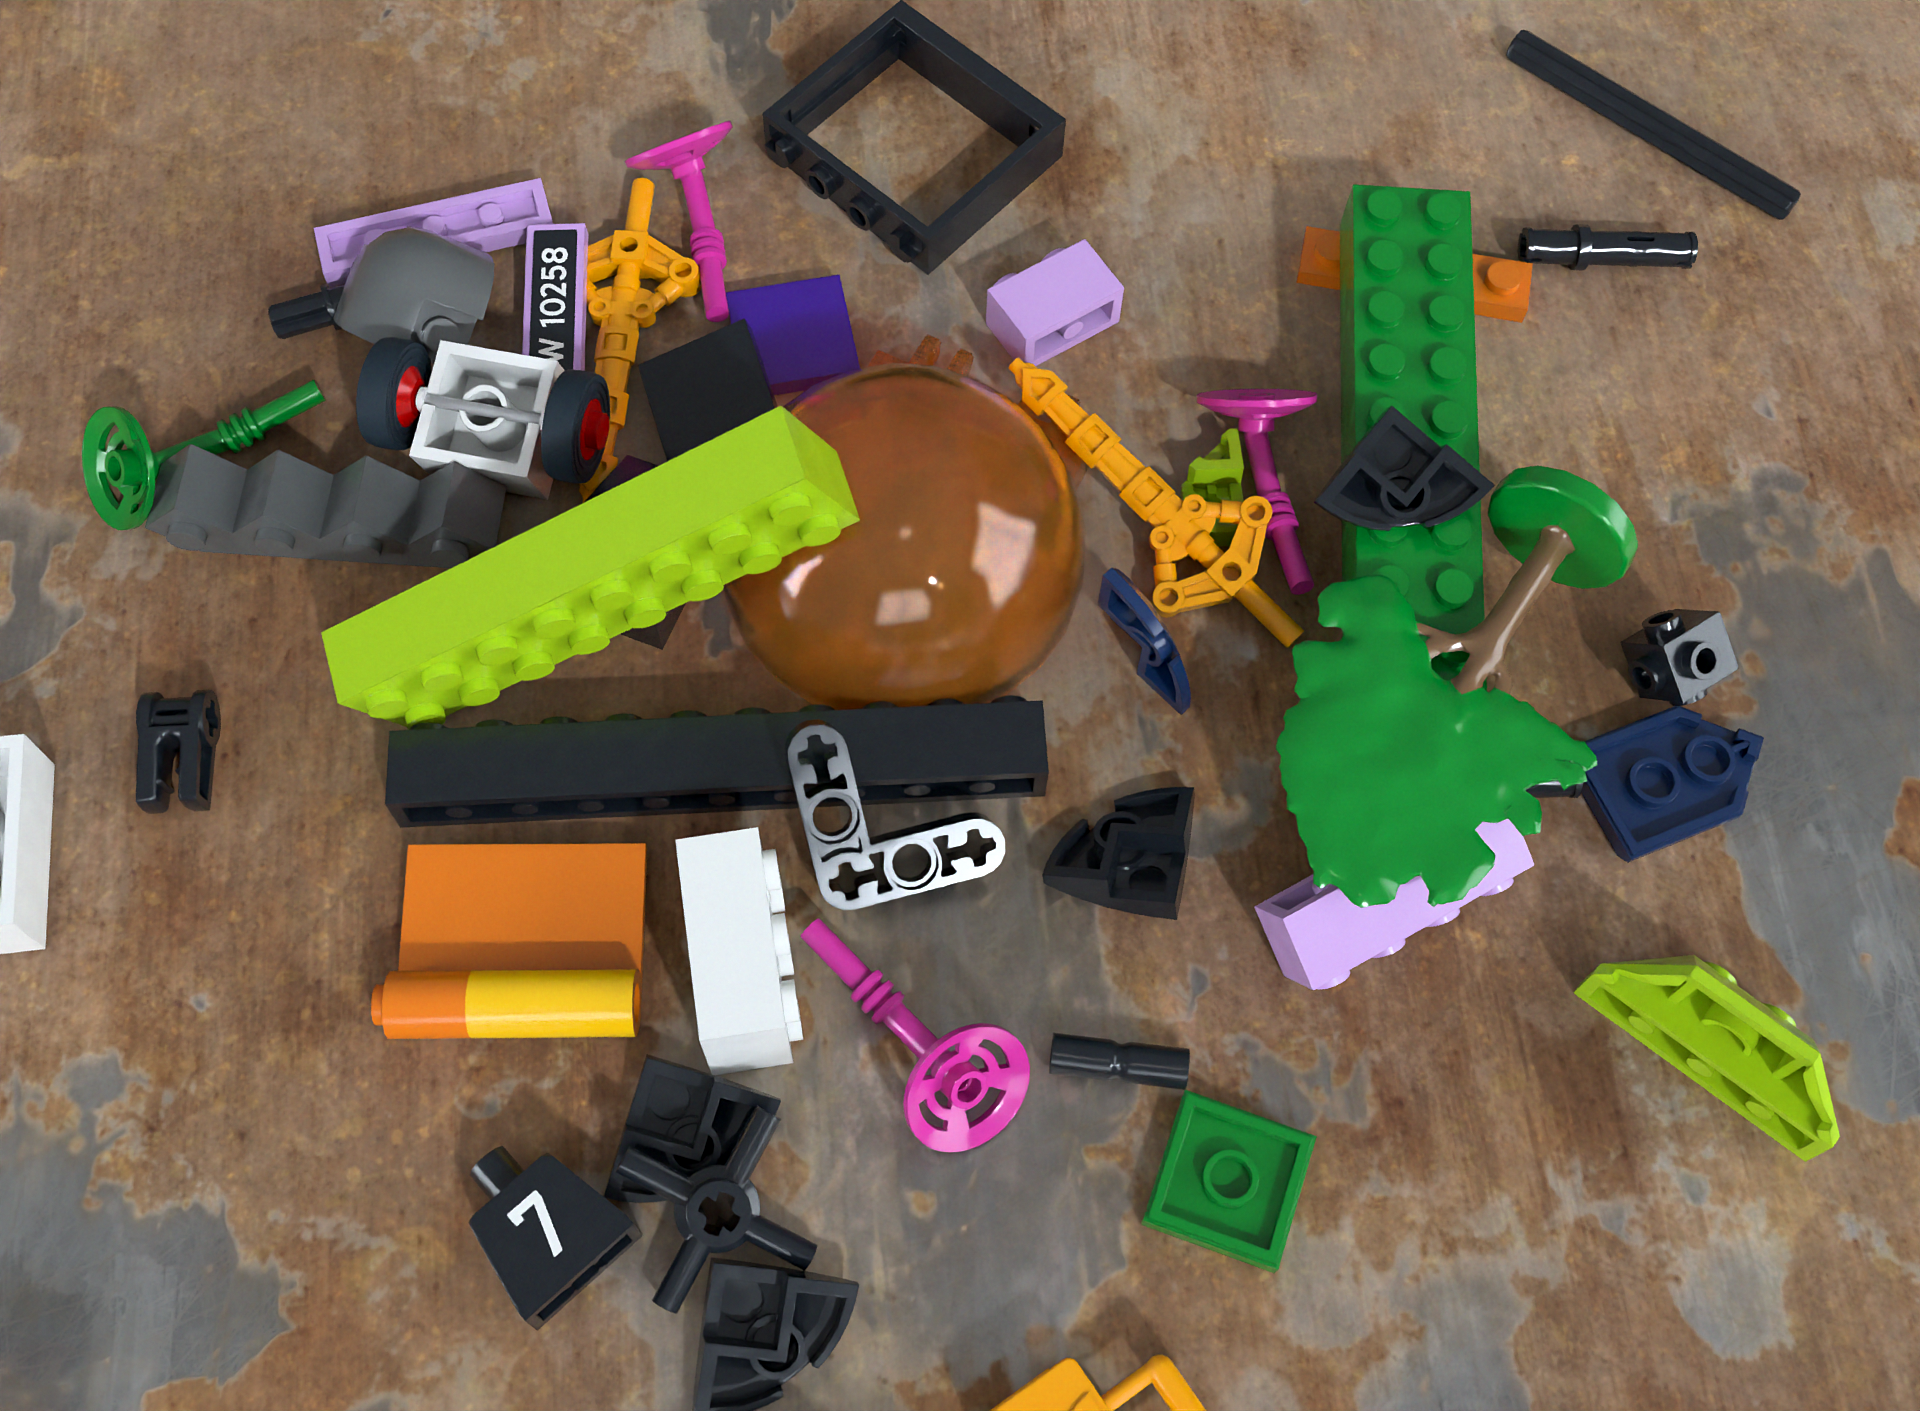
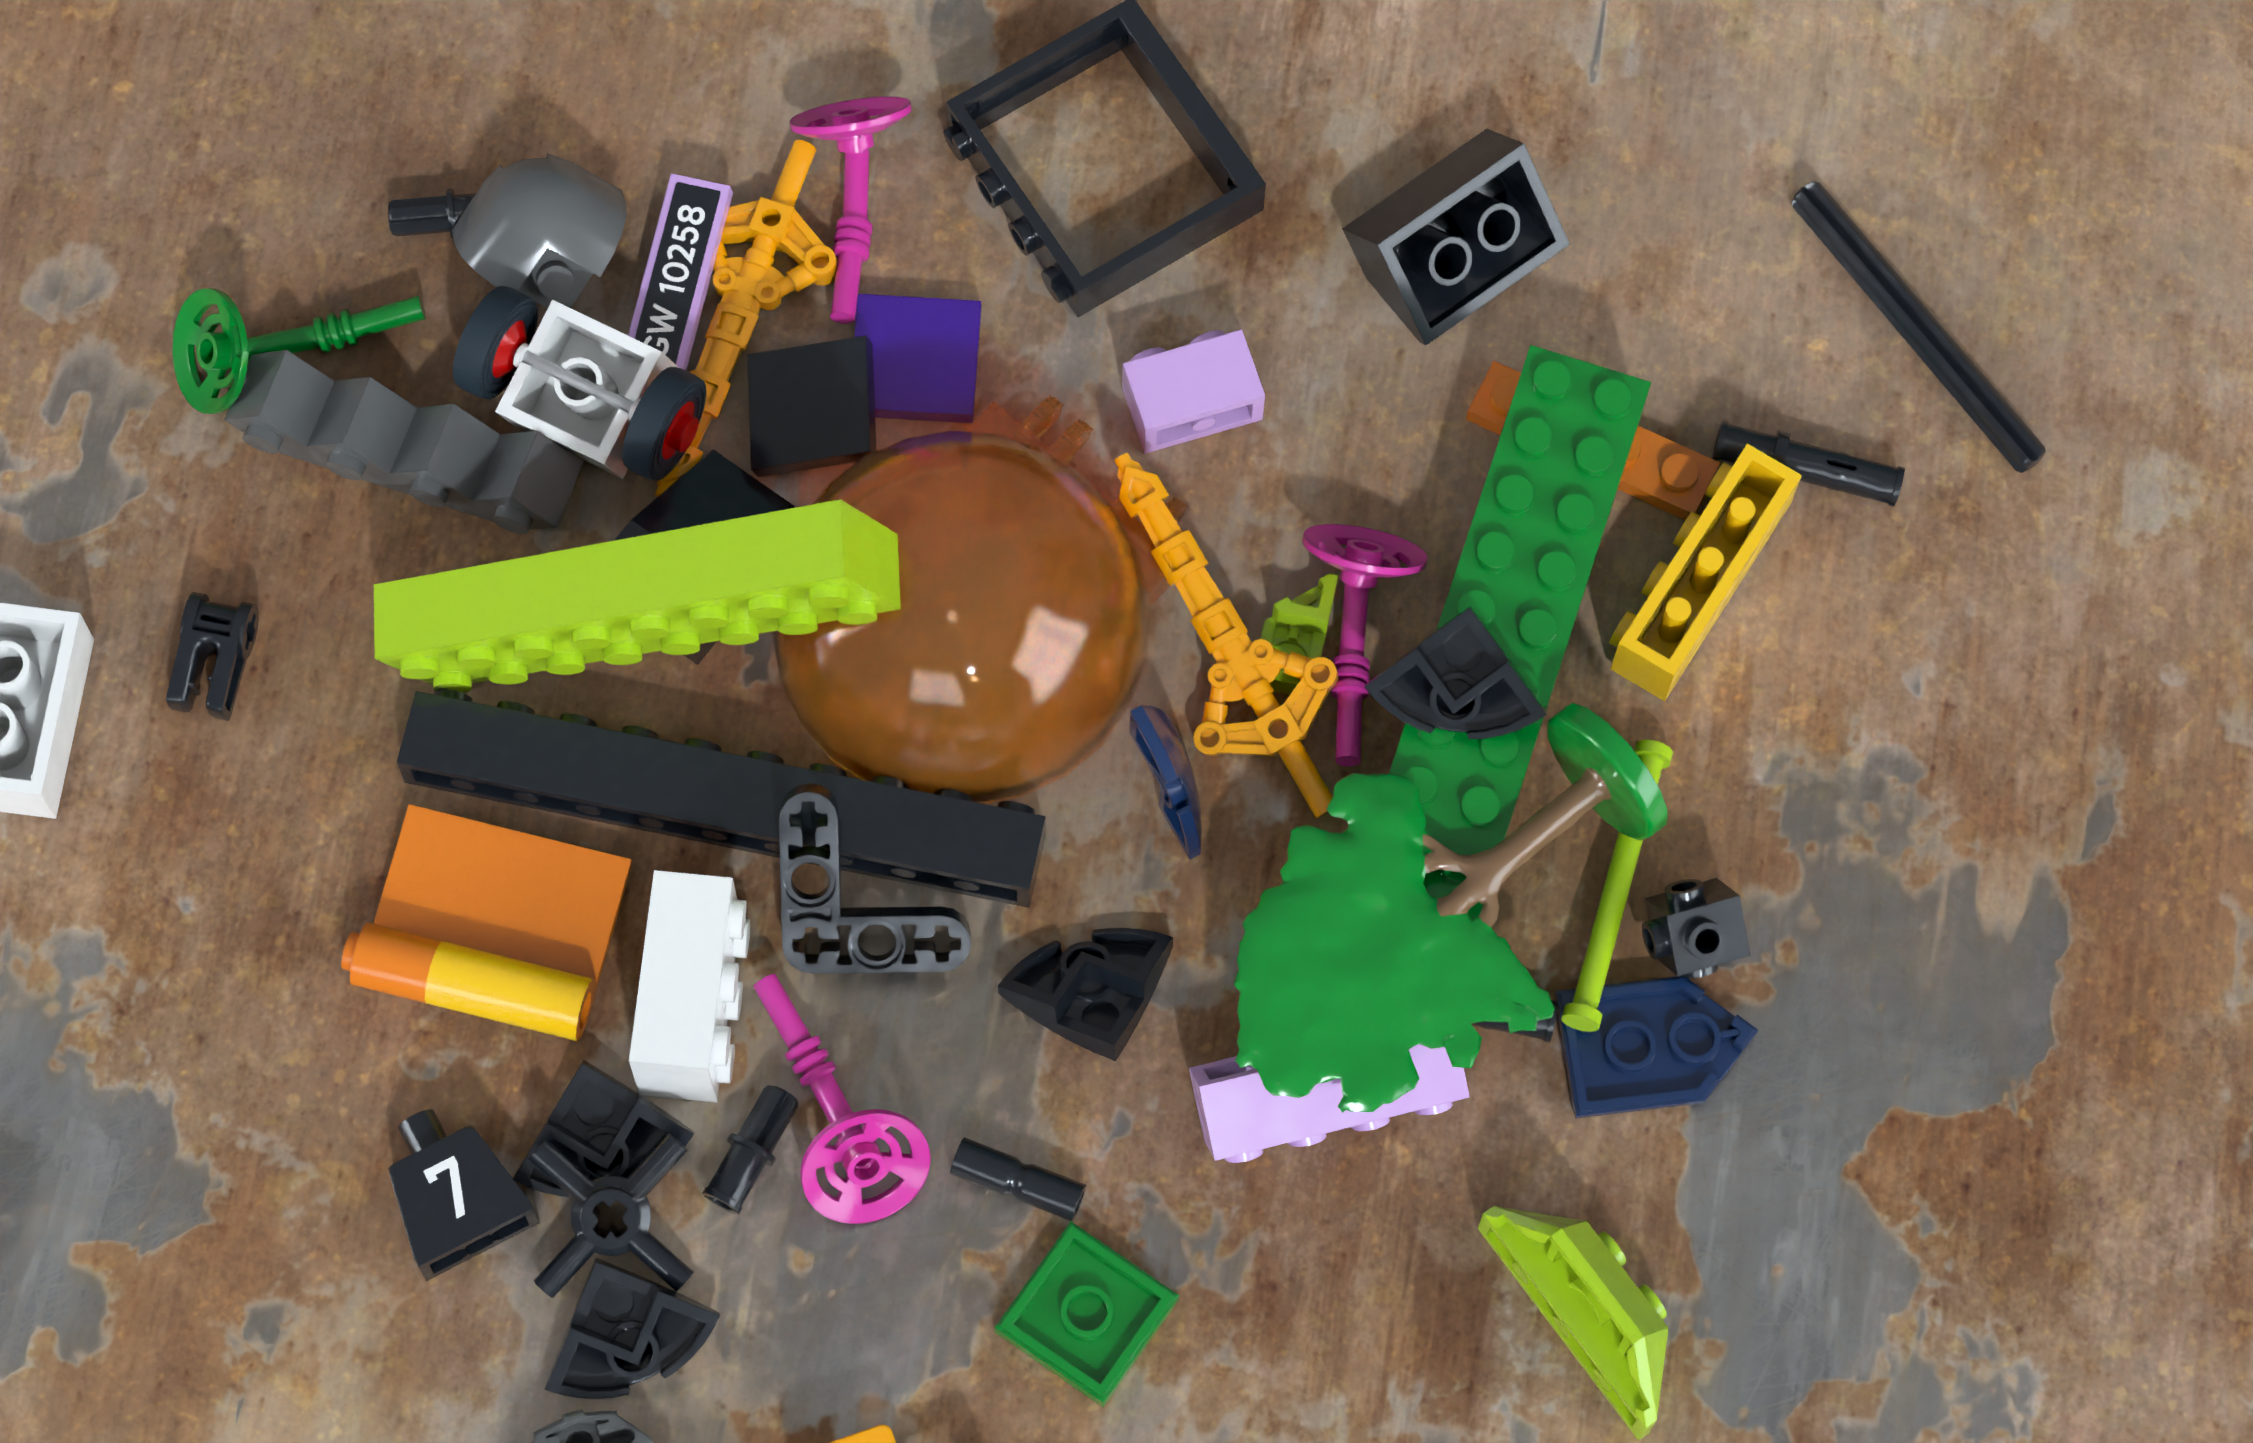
camera: 15 degrees right, 5 degrees up
lavender plate [314,178,553,288] -> none
none -> black axle [702,1085,798,1214]
none -> black slope [1342,129,1570,345]
none -> lime bar [1561,739,1673,1032]
none -> yellow brick [1609,444,1802,702]

